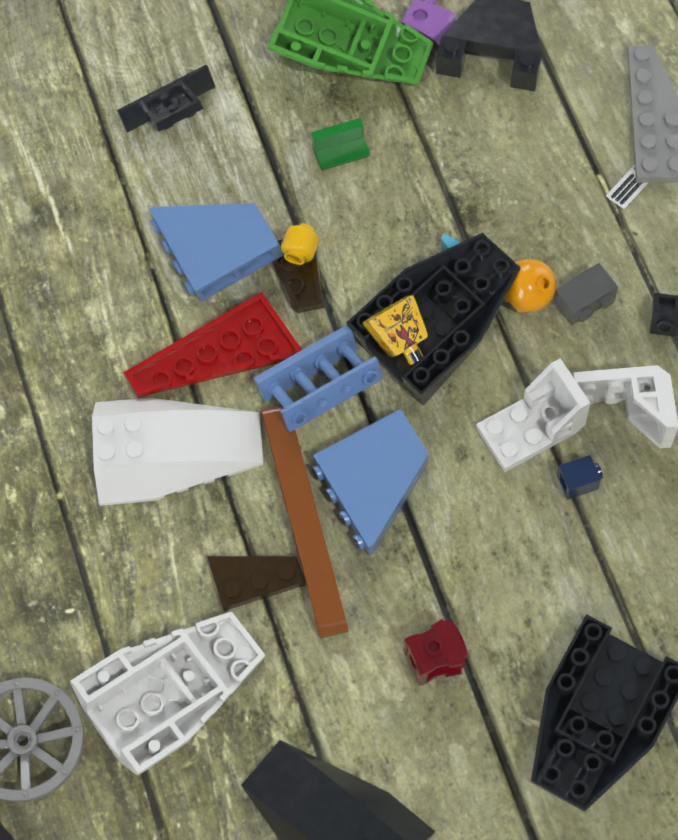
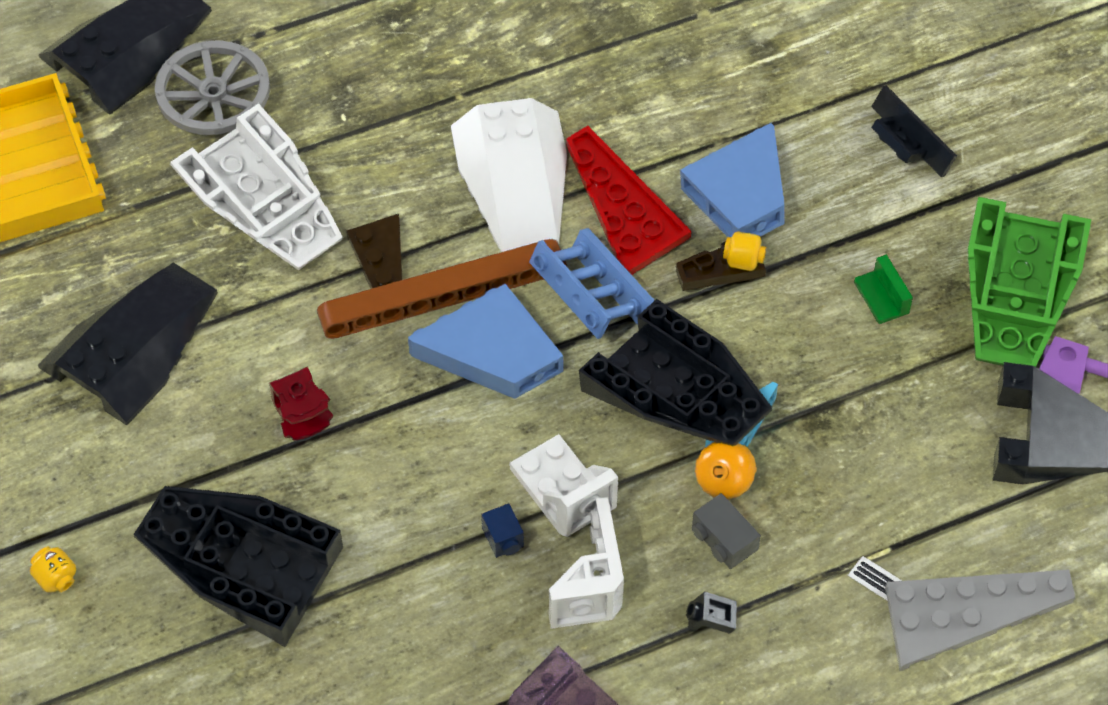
camera: 80 degrees right, 10 degrees down
yellow torso [362,295,428,365] -> none

